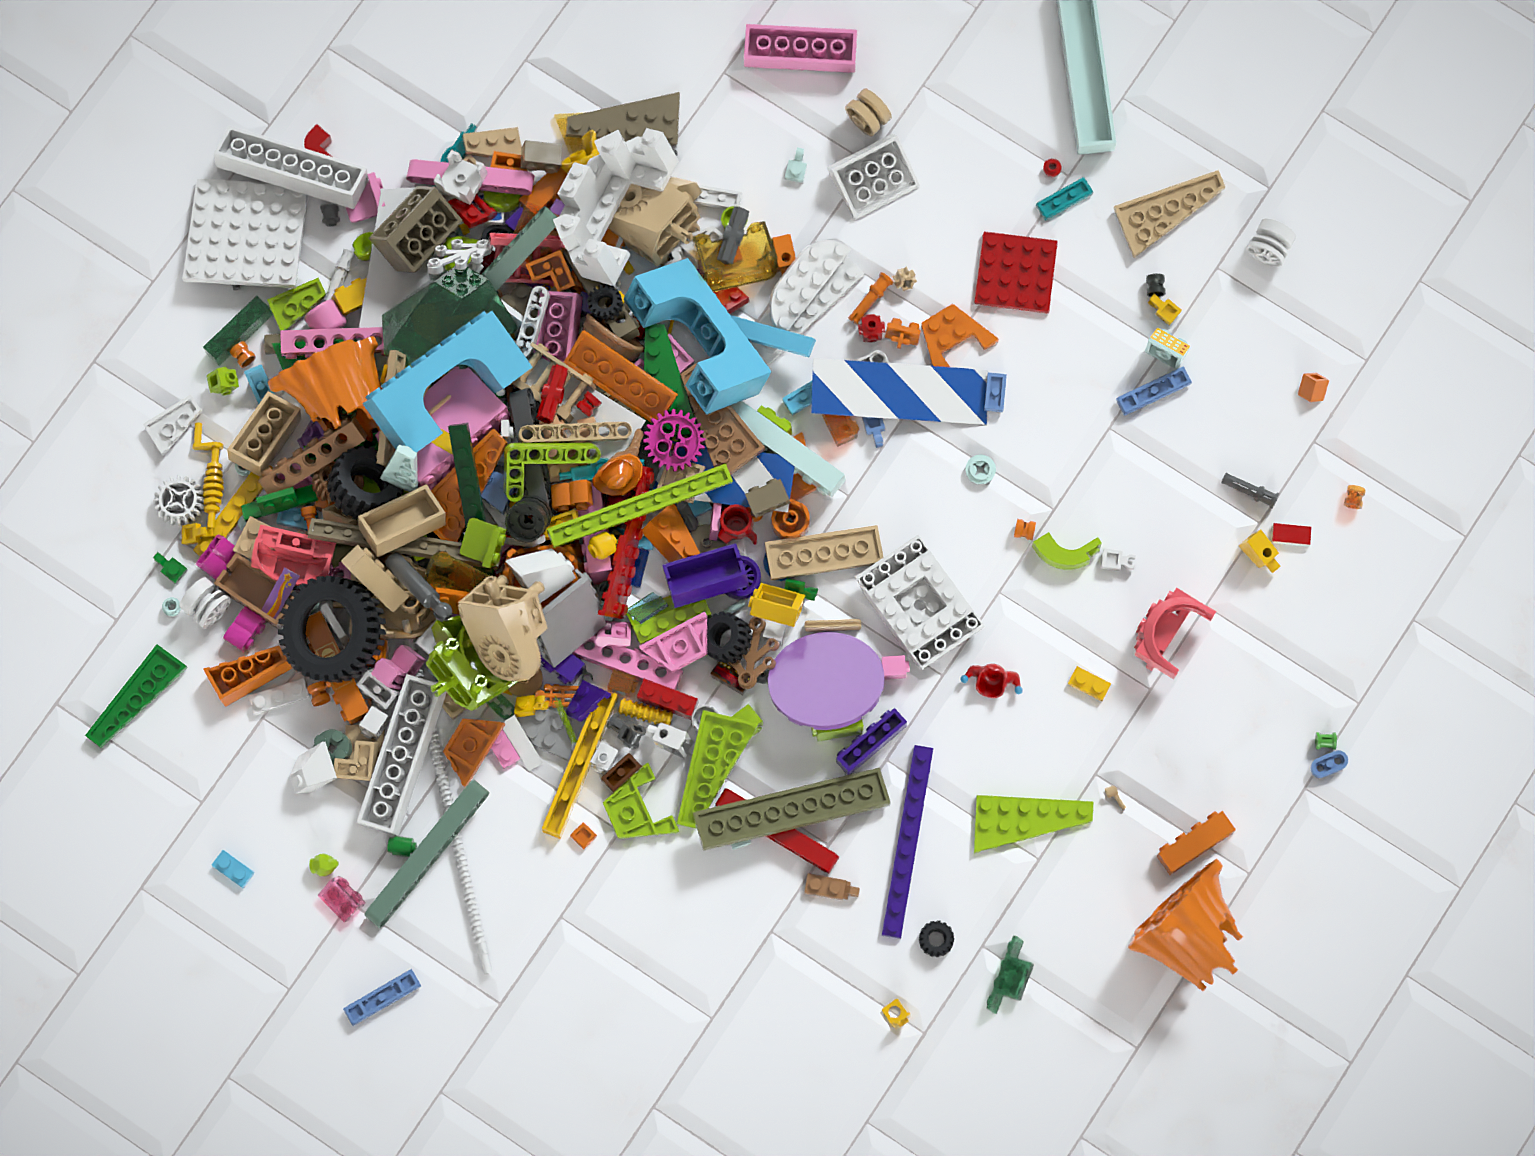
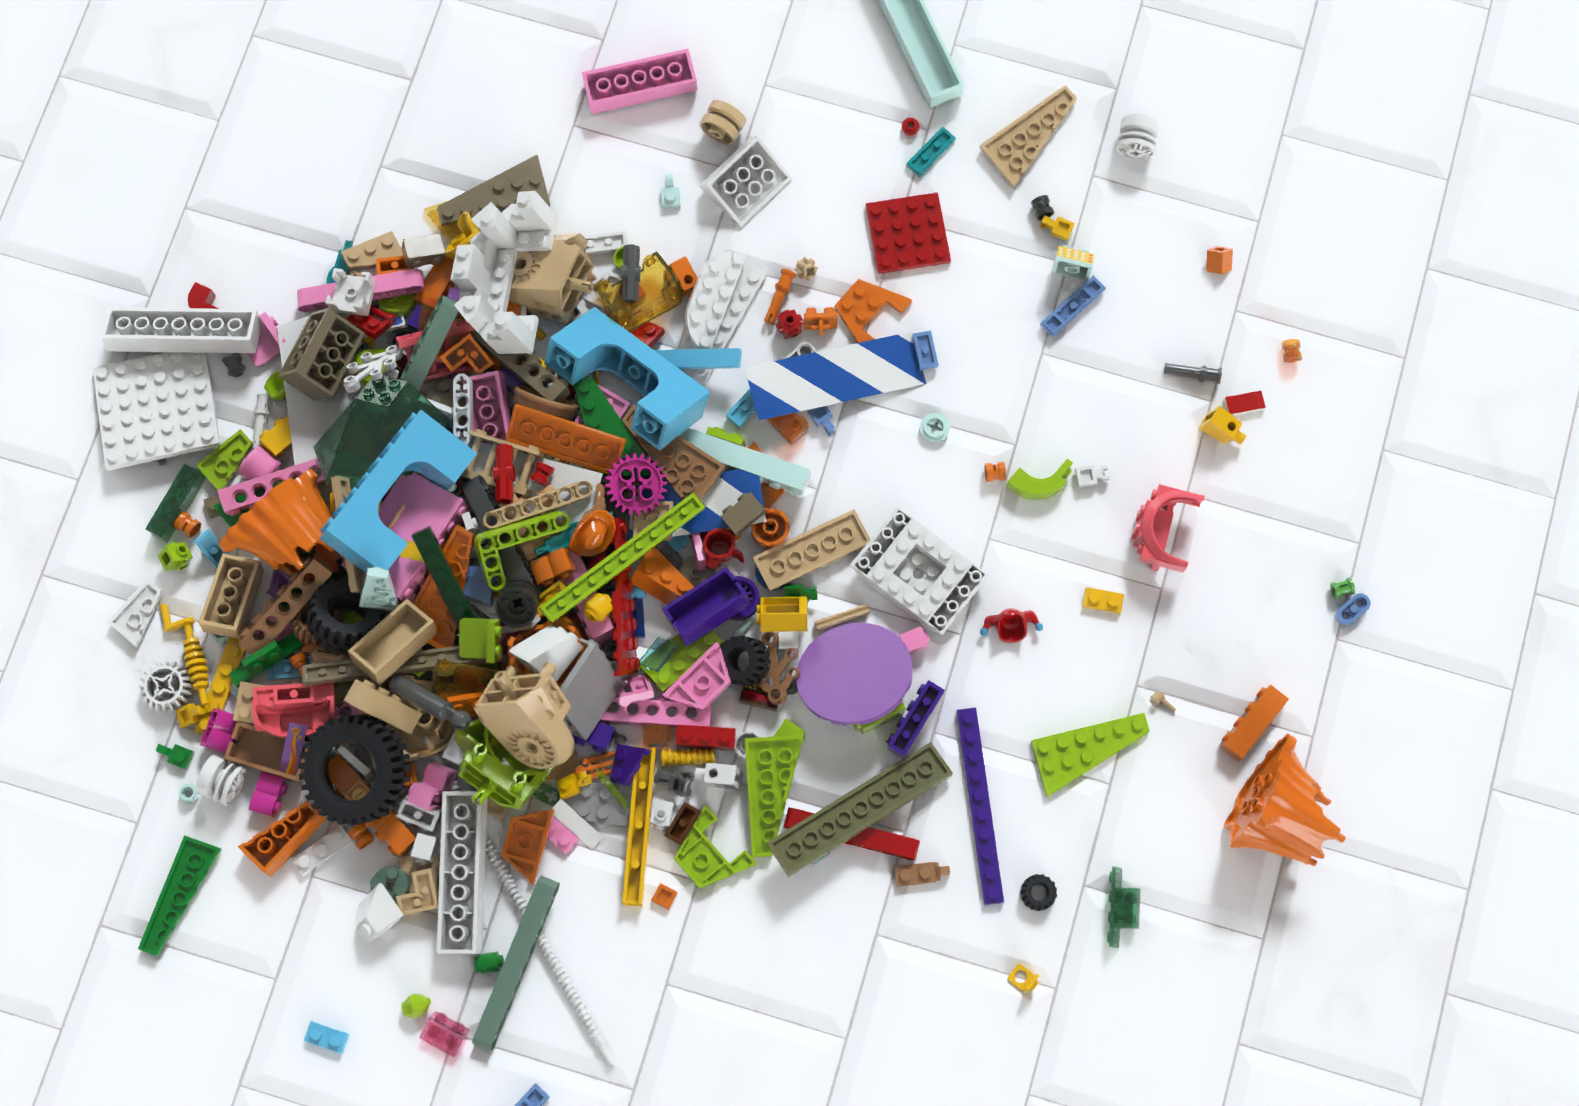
camera: 20 degrees left, 0 degrees up
black tyre [587,284,623,322] -> none

